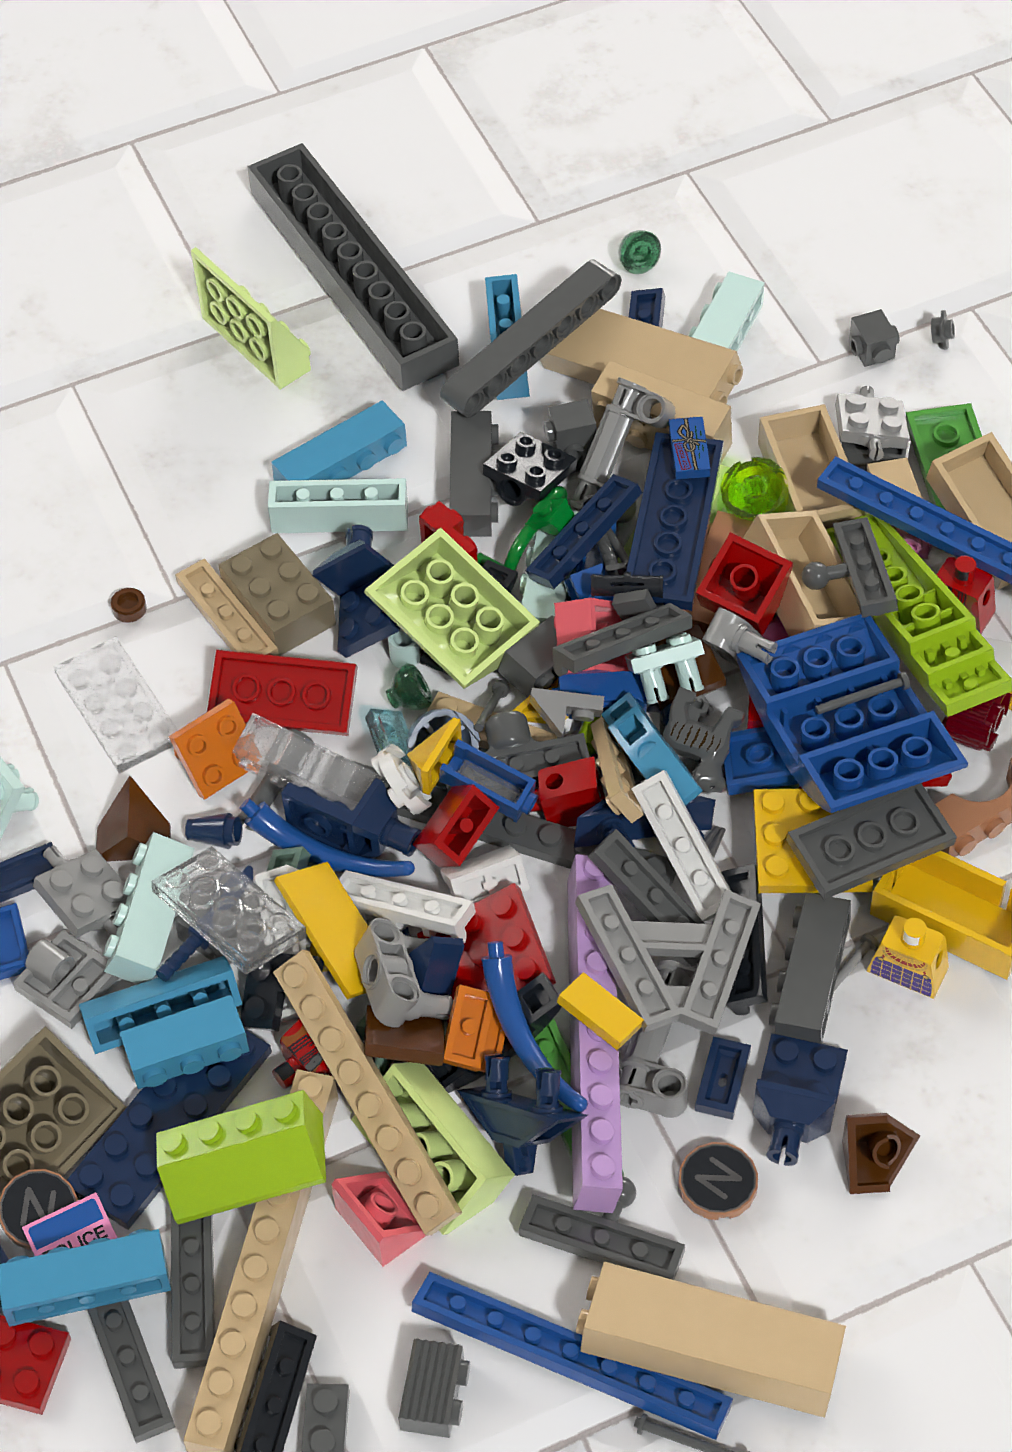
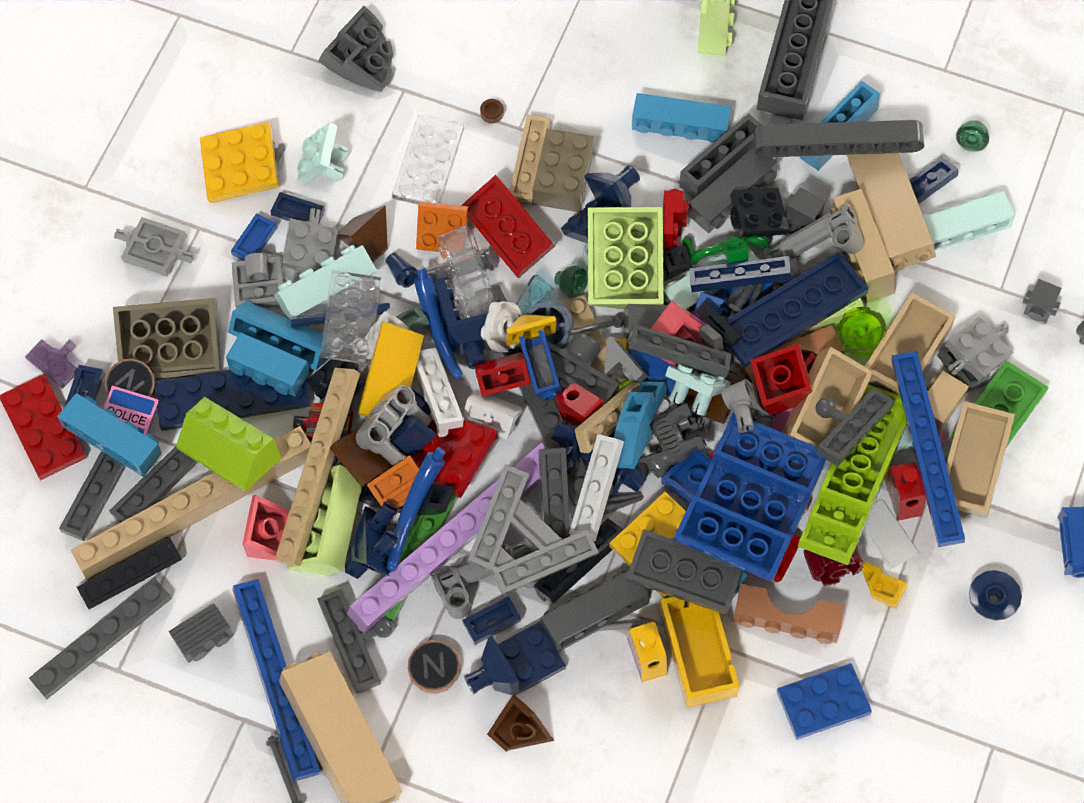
camera: 45 degrees right, 10 degrees up
light aqua brick [268,478,408,533] -> none
yellow tile [557,972,644,1051] -> none
blue tile [669,417,711,479] -> none
dark grey piece [815,671,910,715] -> none
none -> dark grey brick [679,113,762,199]

